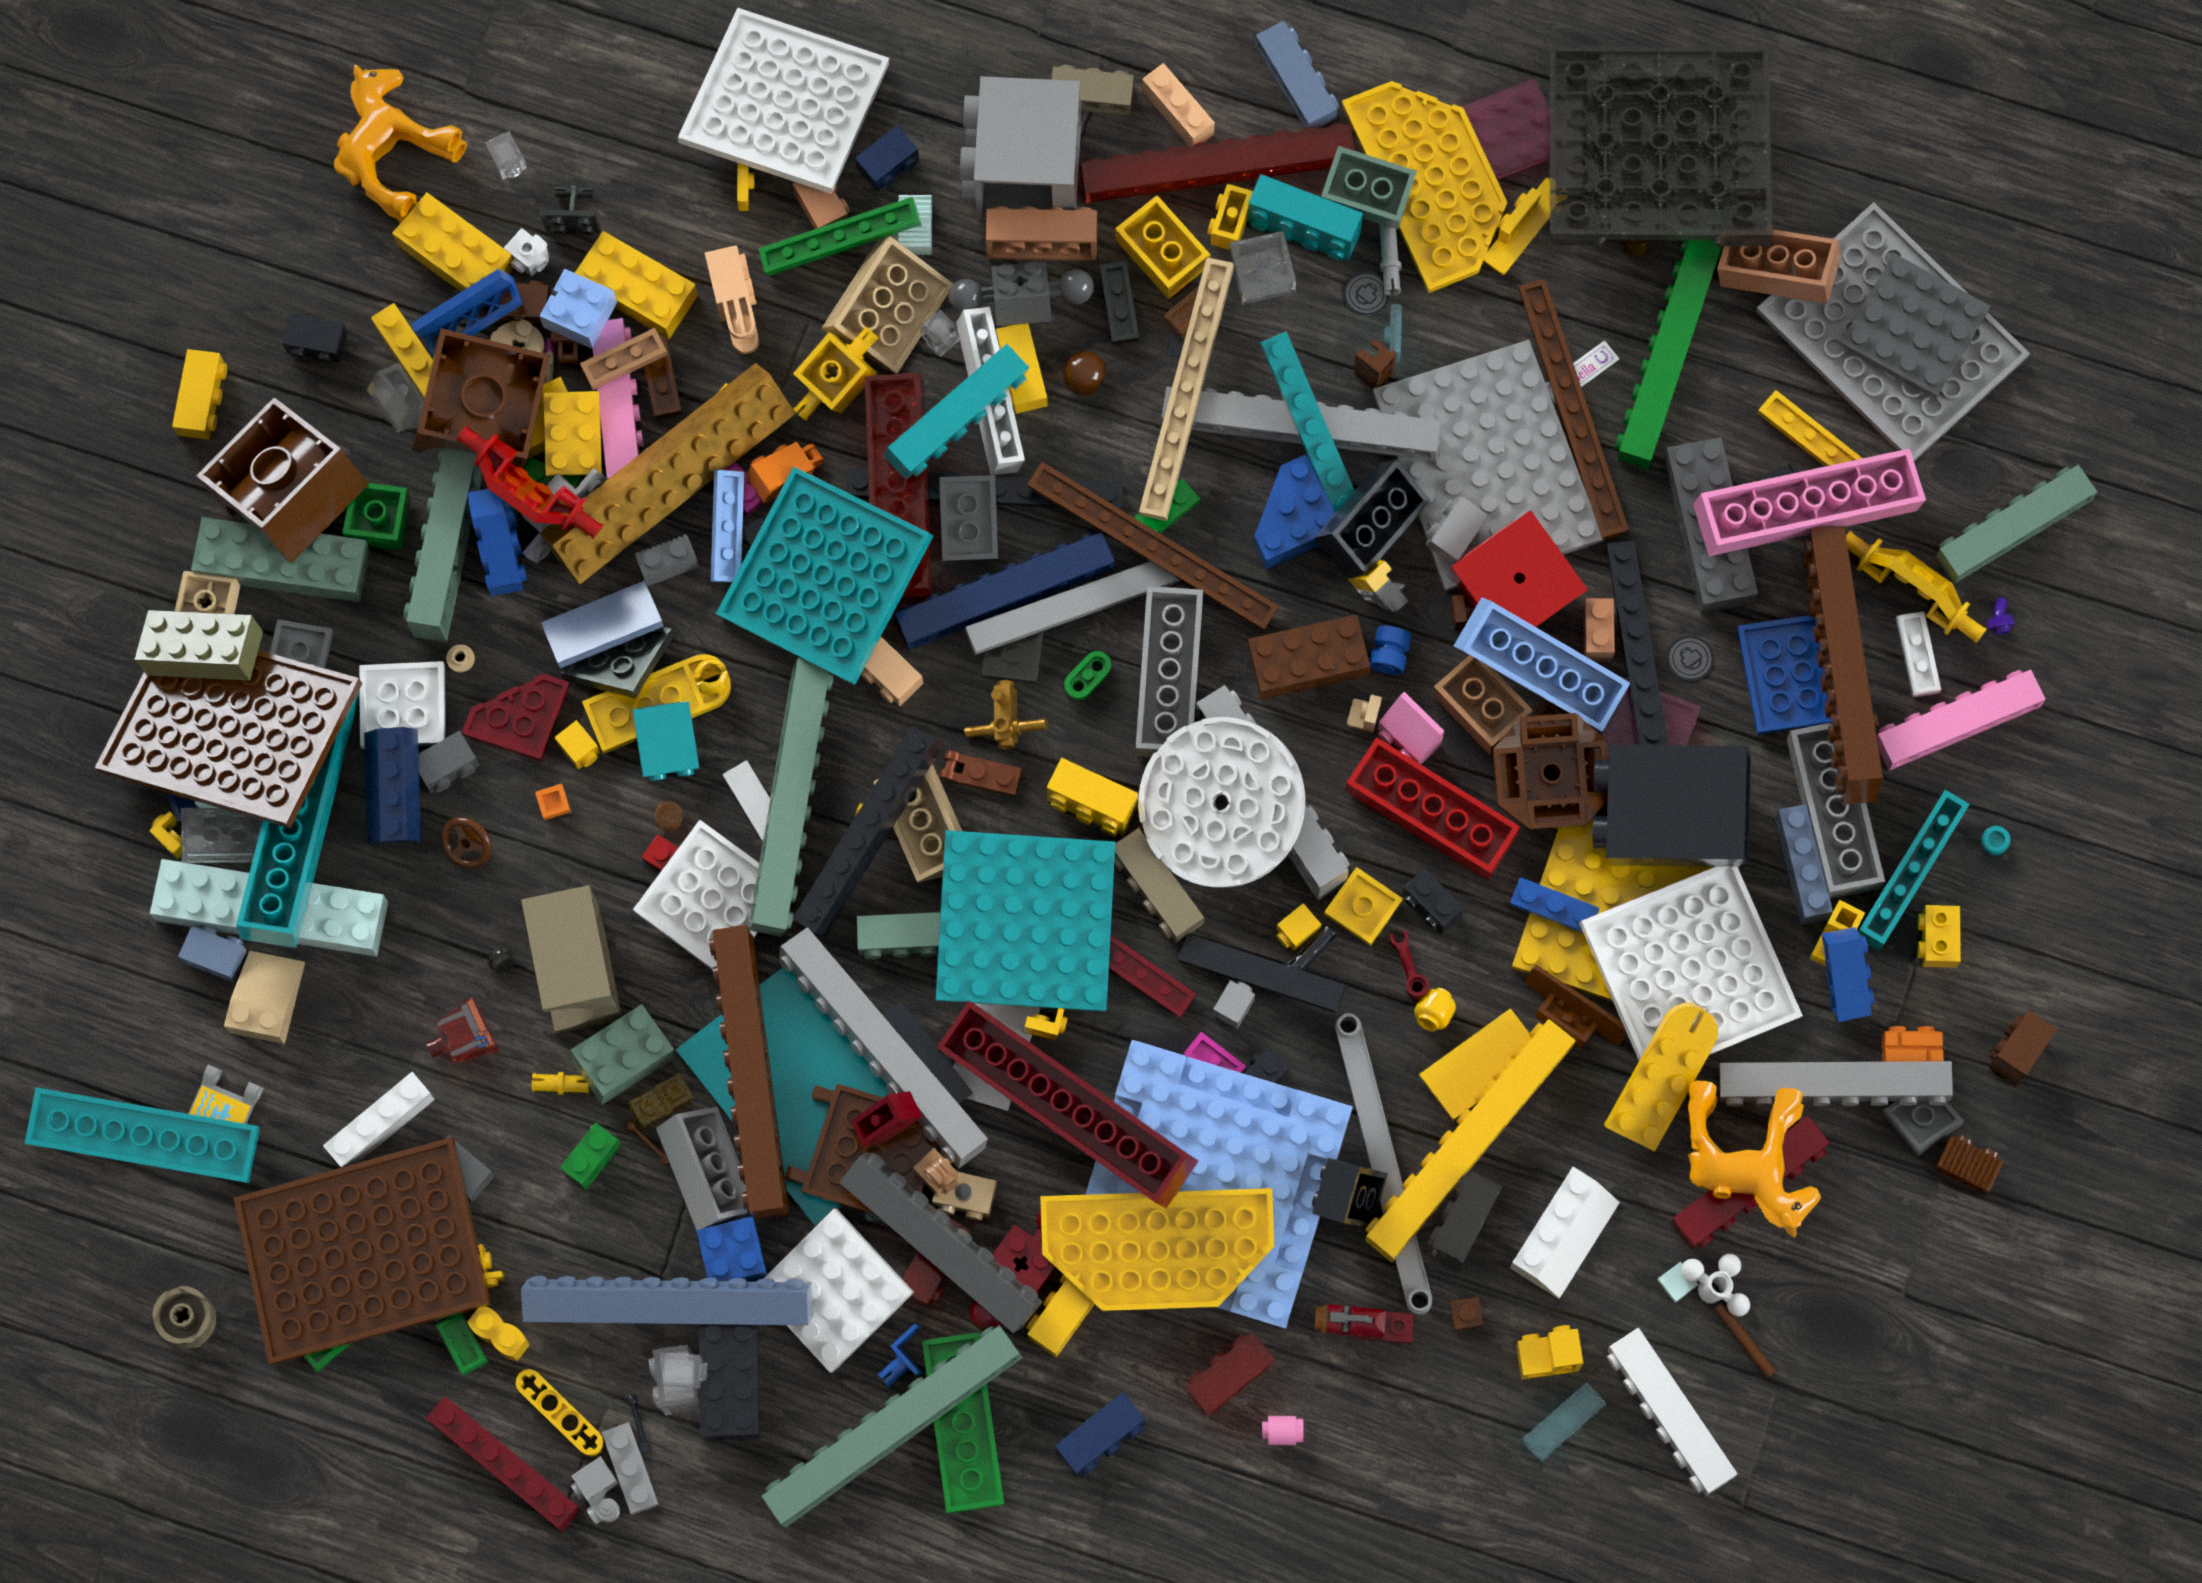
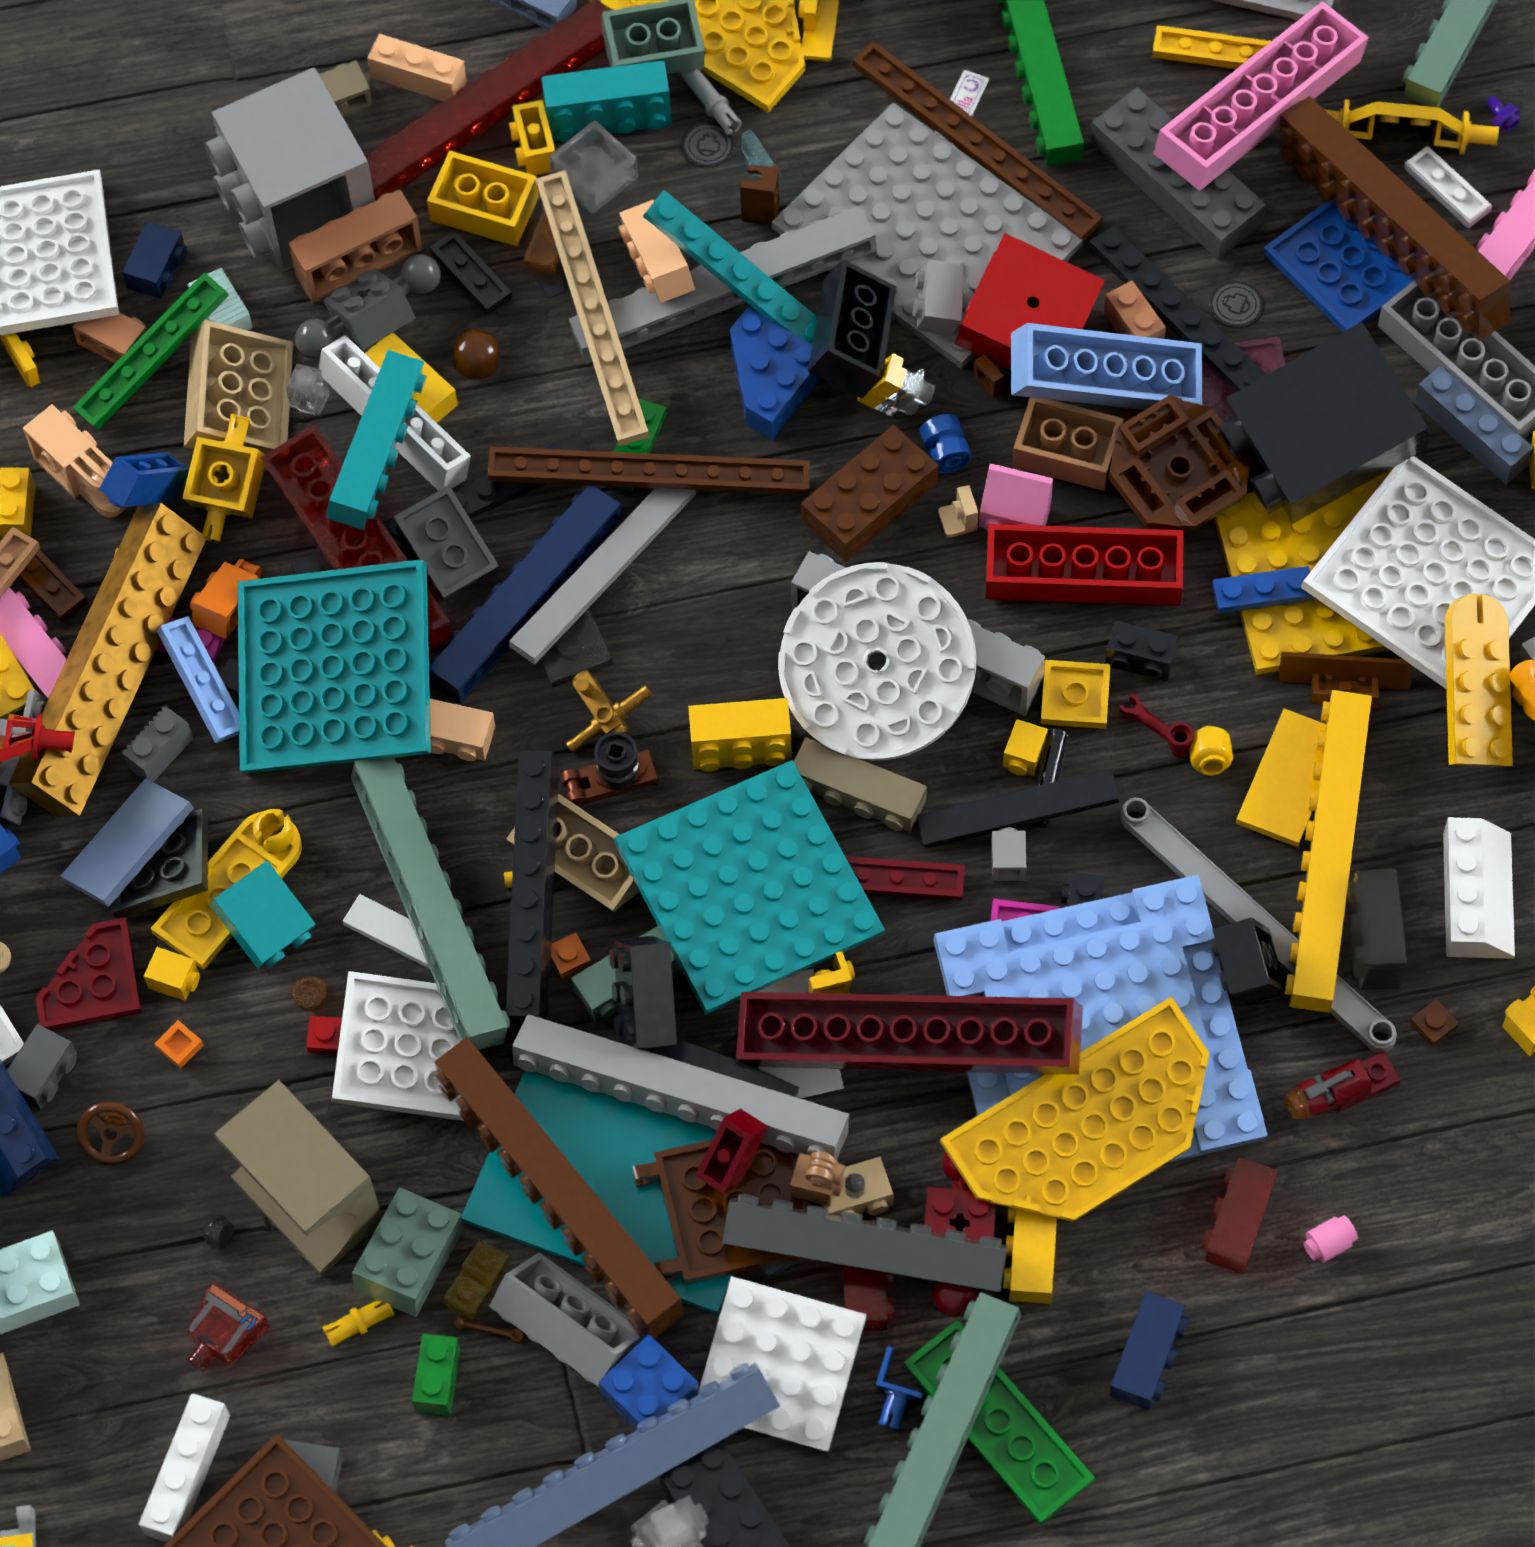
camera: 30 degrees left, 10 degrees down
green plate [1064,651,1111,701] -> none
light grey brick [1136,586,1203,758] -> none
none -> blue brick [99,452,190,508]
none -> orange plate [551,932,592,979]
none -> black wheel [594,732,640,790]
none -> black brick [609,936,677,1049]
none -> light nougat brick [618,200,695,303]

